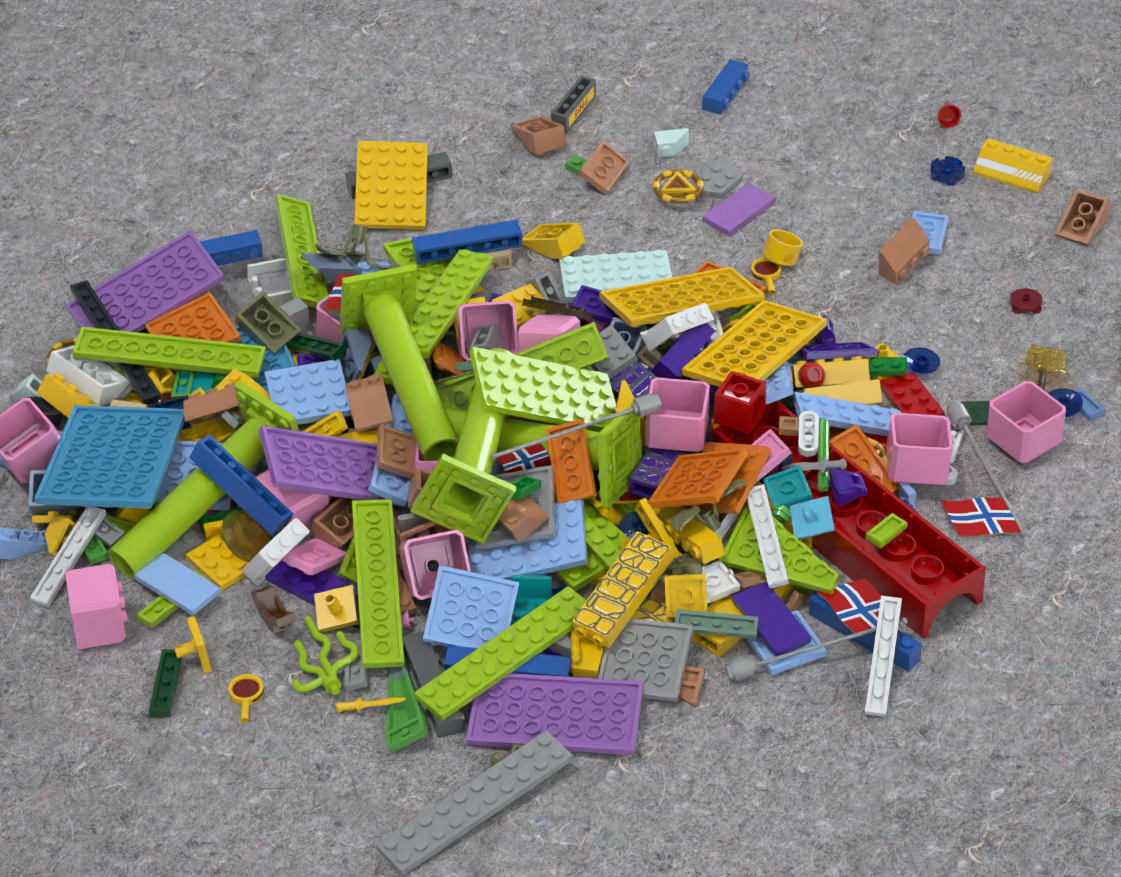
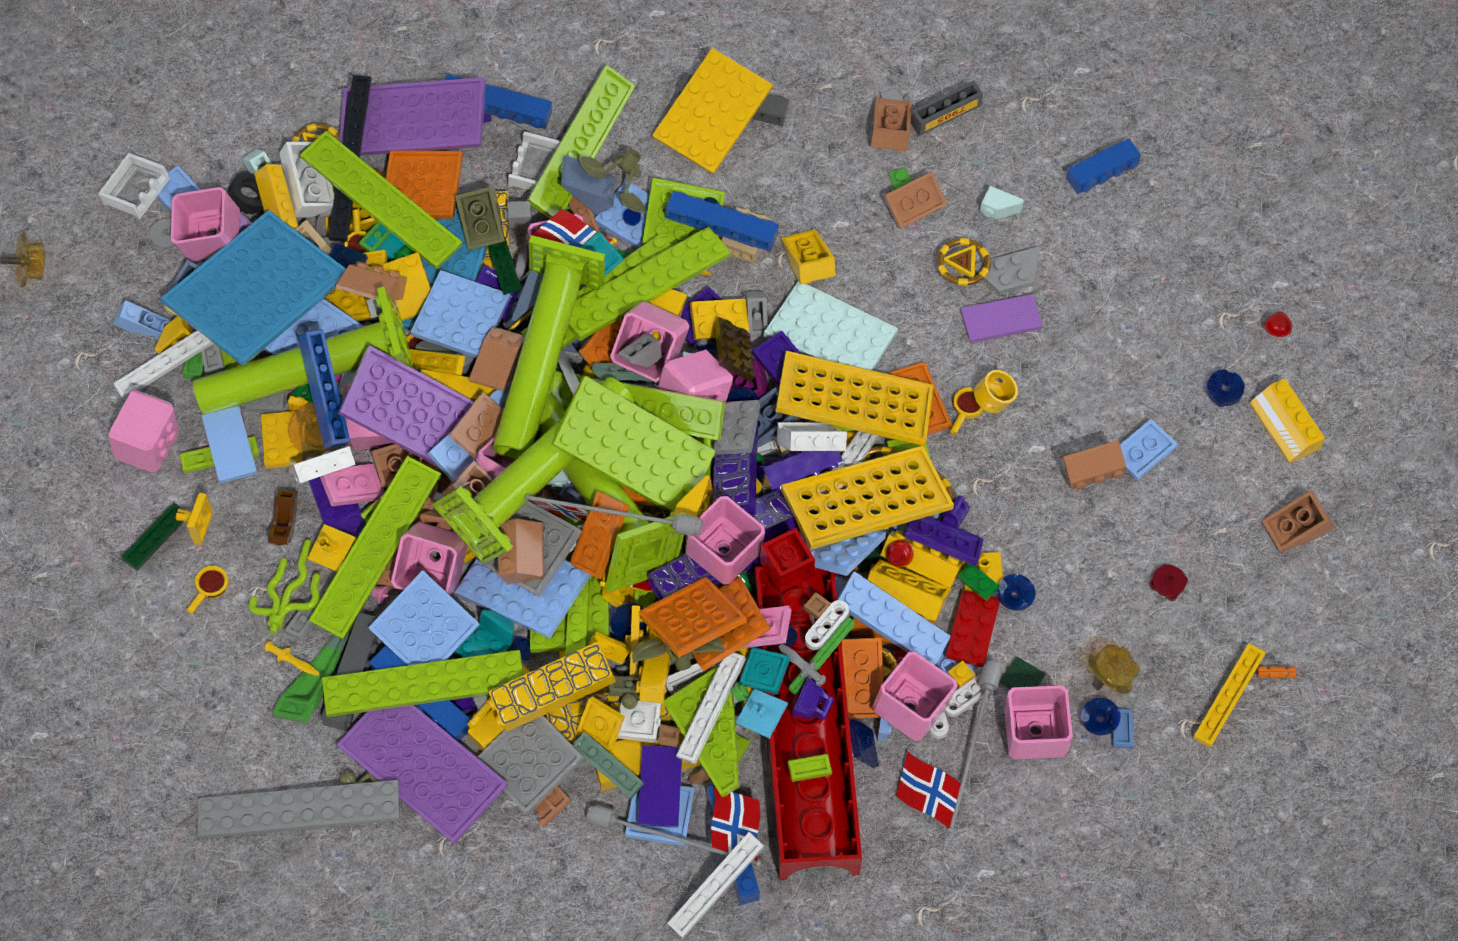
camera: 30 degrees right, 20 degrees up
green plate [510,475,542,500] -> none

